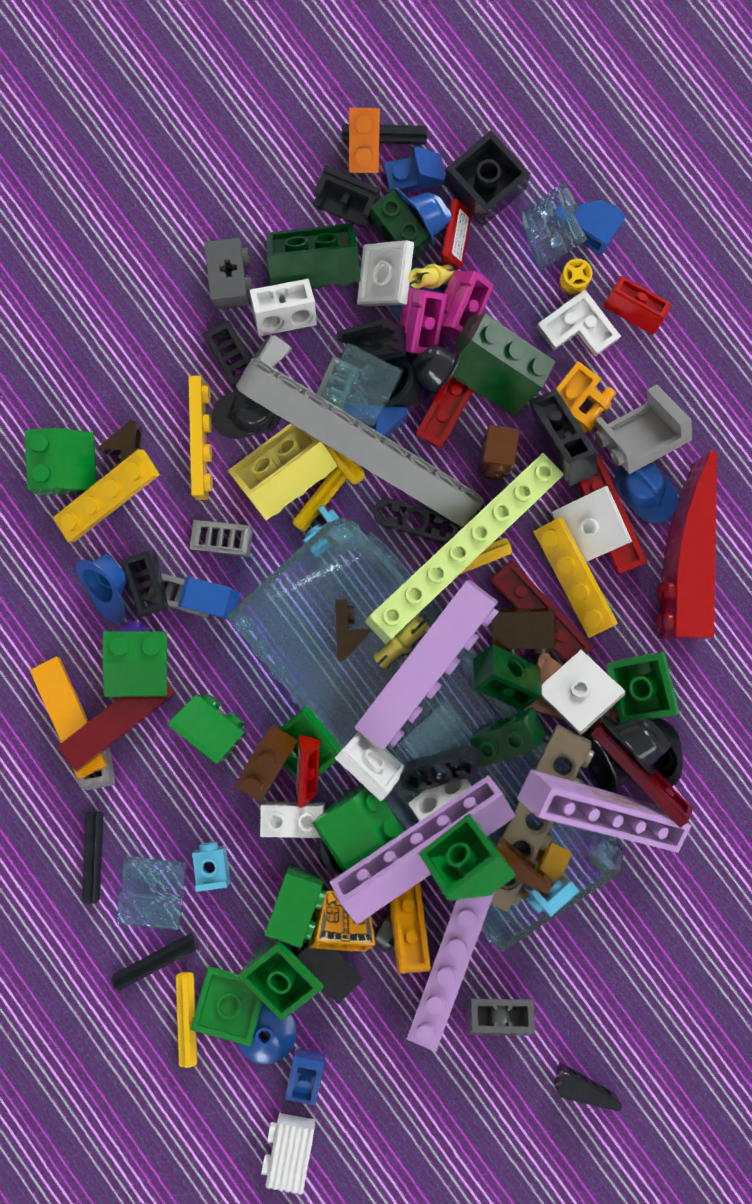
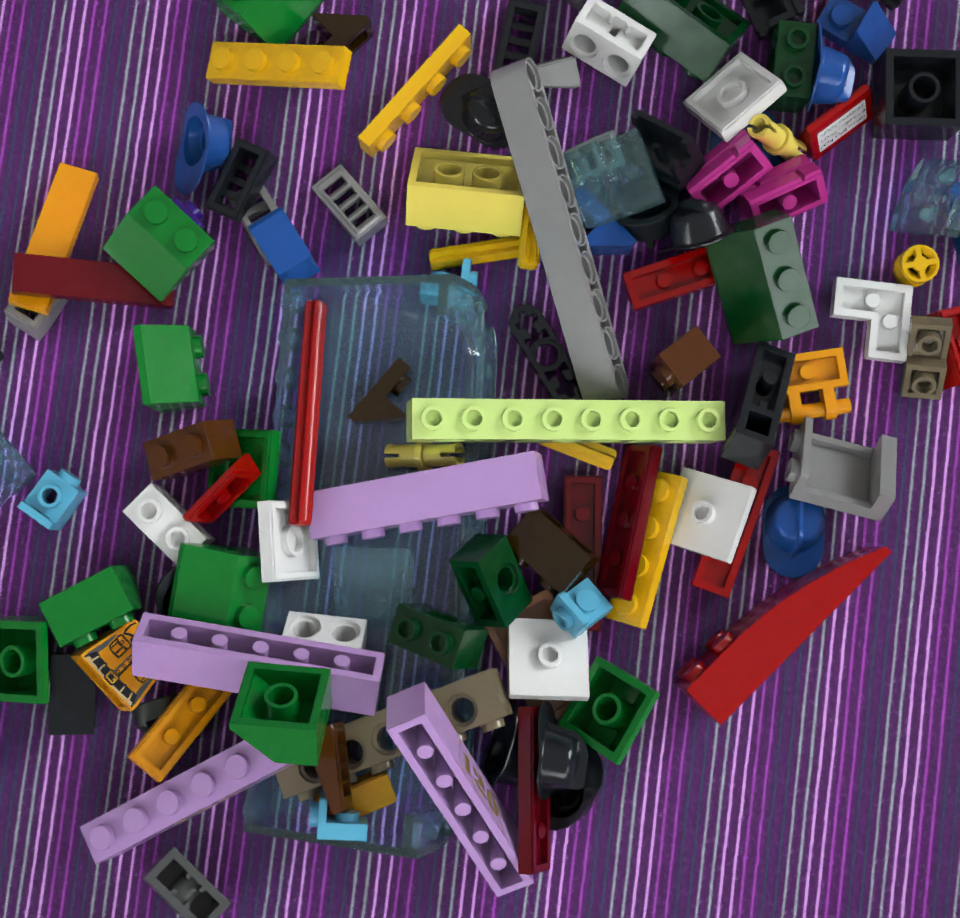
camera: 40 degrees right, 0 degrees up
black beam [399,745,482,792] -> none
none -> red axle [288,300,327,527]
none -> medium azure bracket [550,577,613,639]
none -> dark red tile [596,444,663,601]
none -> dark tan slope [901,315,953,400]

